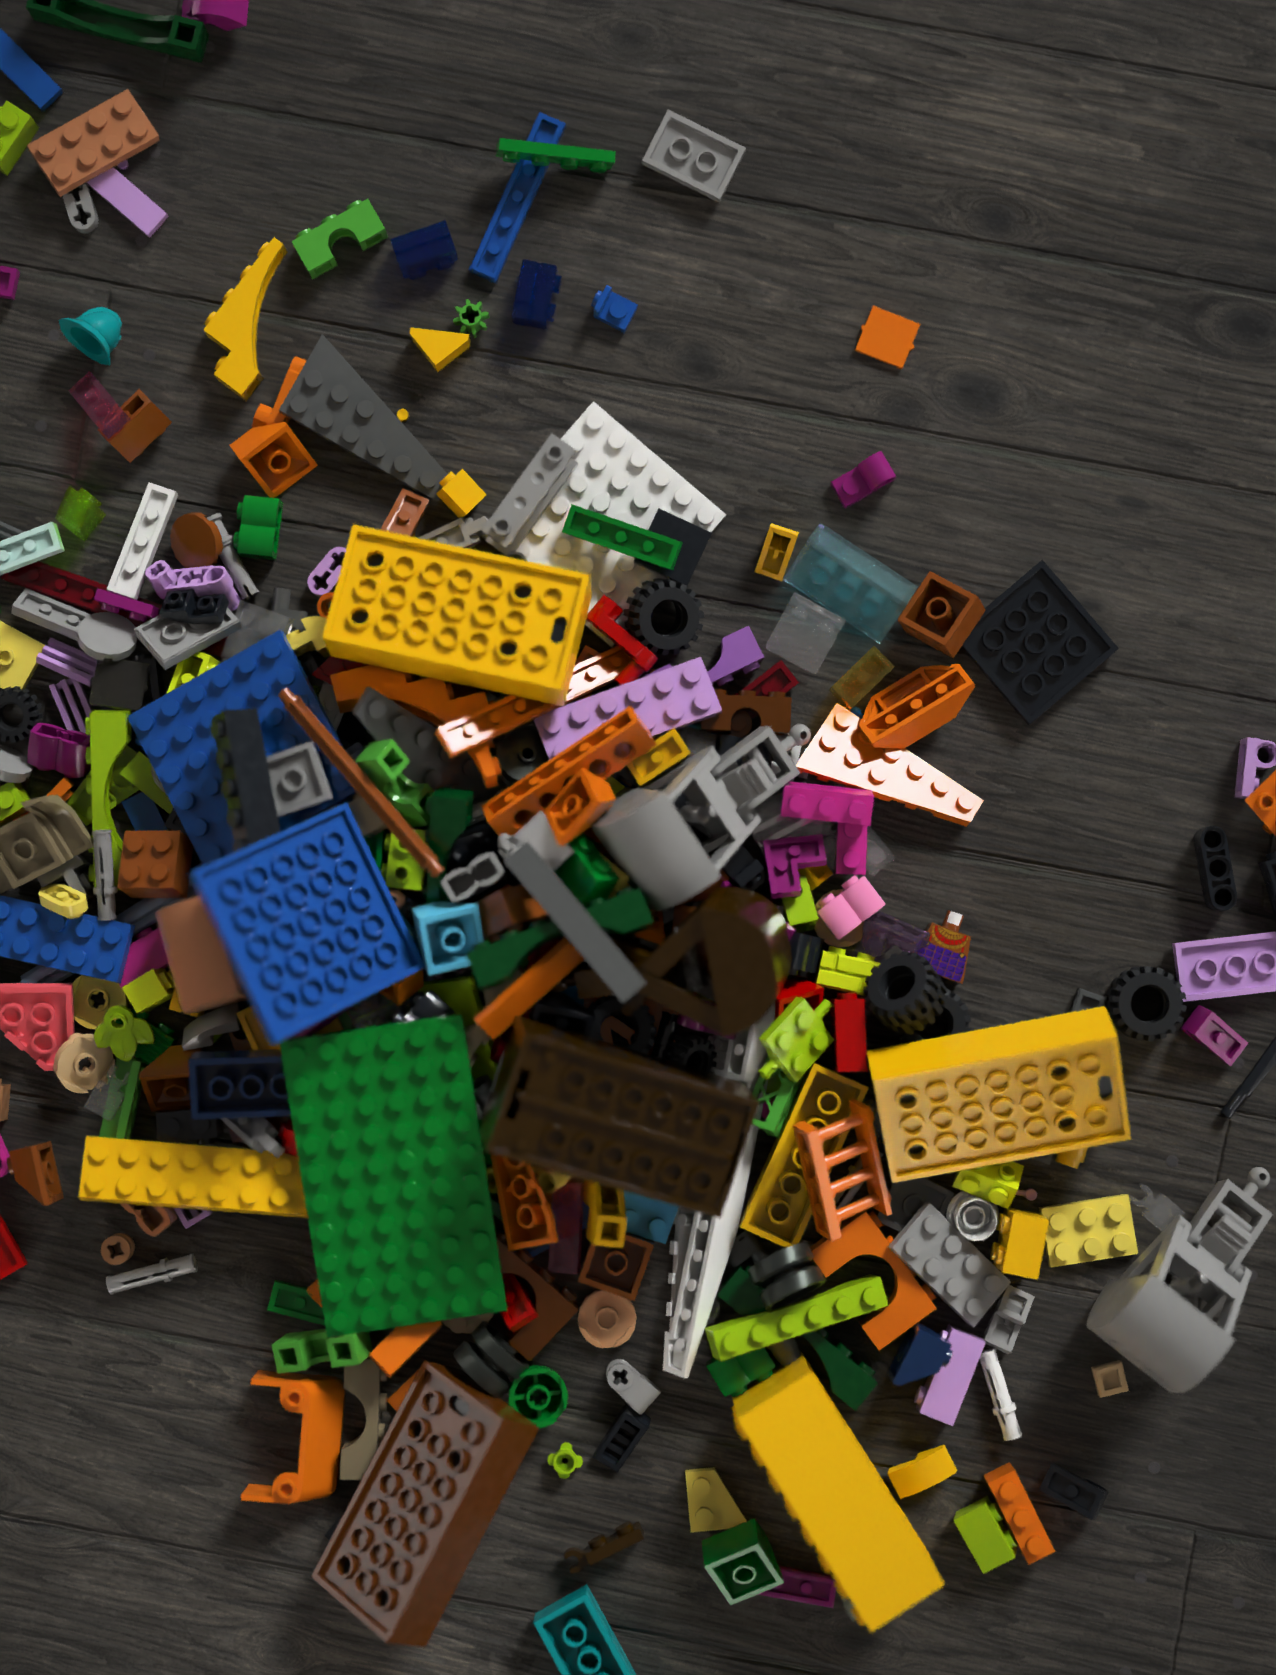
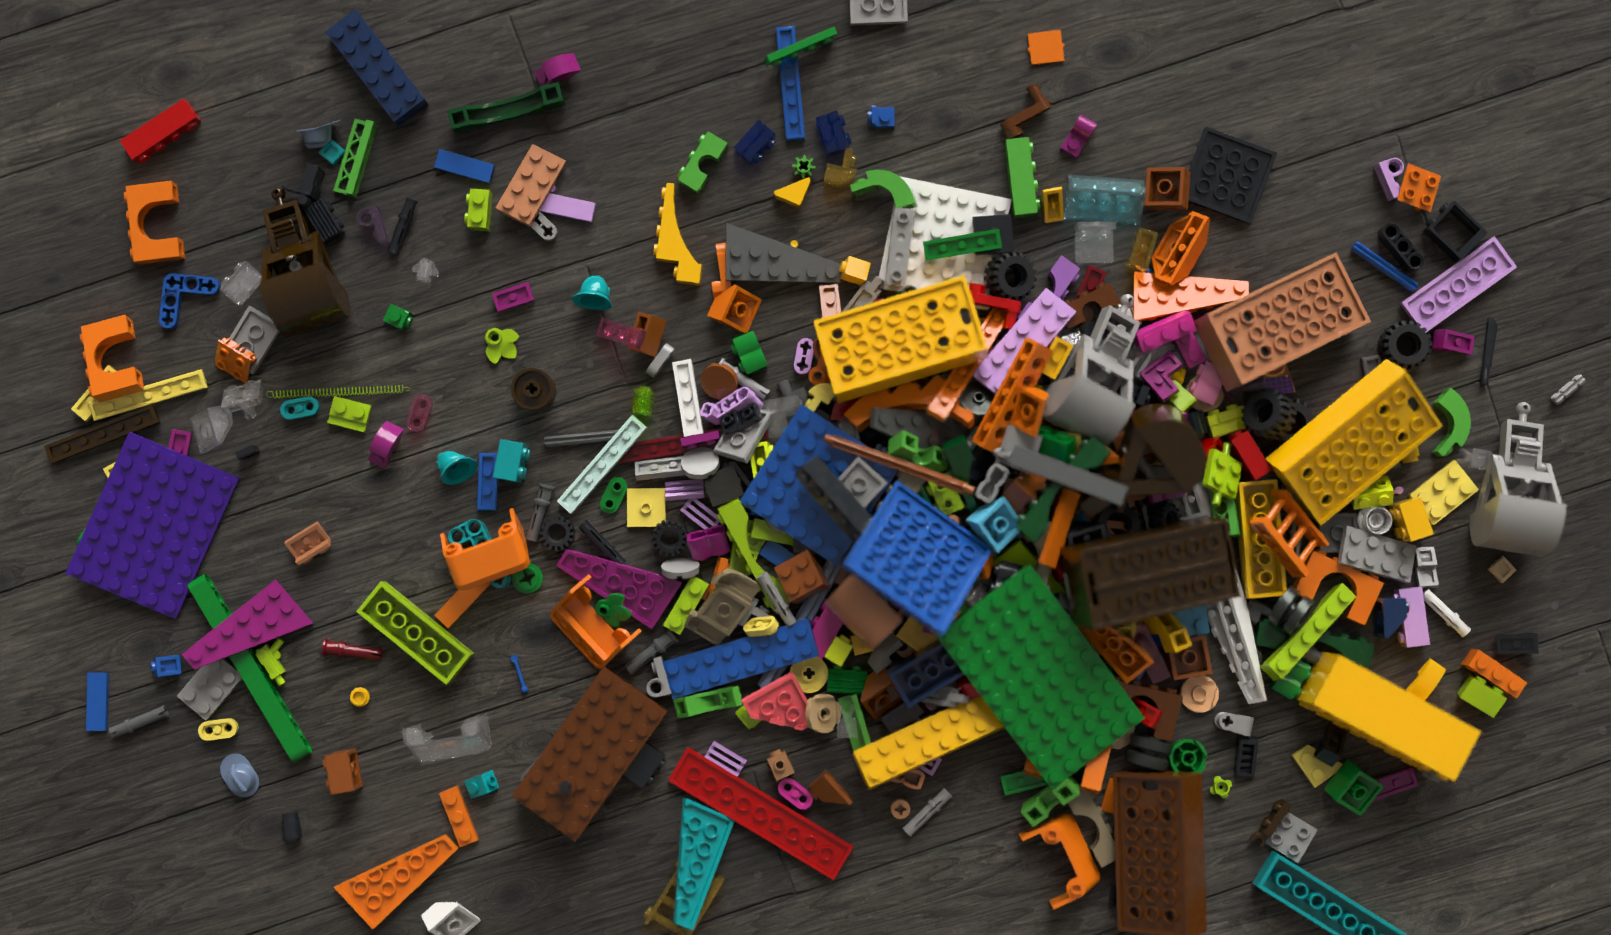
camera: 25 degrees left, 0 degrees up
lime plate [94,1005,155,1062] -> none
none -> light grey beam [646,343,675,378]
none -> clear yellow brick [823,148,857,188]
none -> bright green arch [850,170,918,209]
none -> reddish brown beam [999,83,1051,139]
none -> bright green brick [1004,137,1040,218]
none -> nougat piece [1194,253,1371,391]
none -> light grey hinge [1266,812,1318,863]
none -> black plate [1314,723,1347,767]
none -> blue axle [1351,242,1418,292]
none -> bright green arch [1432,388,1471,457]

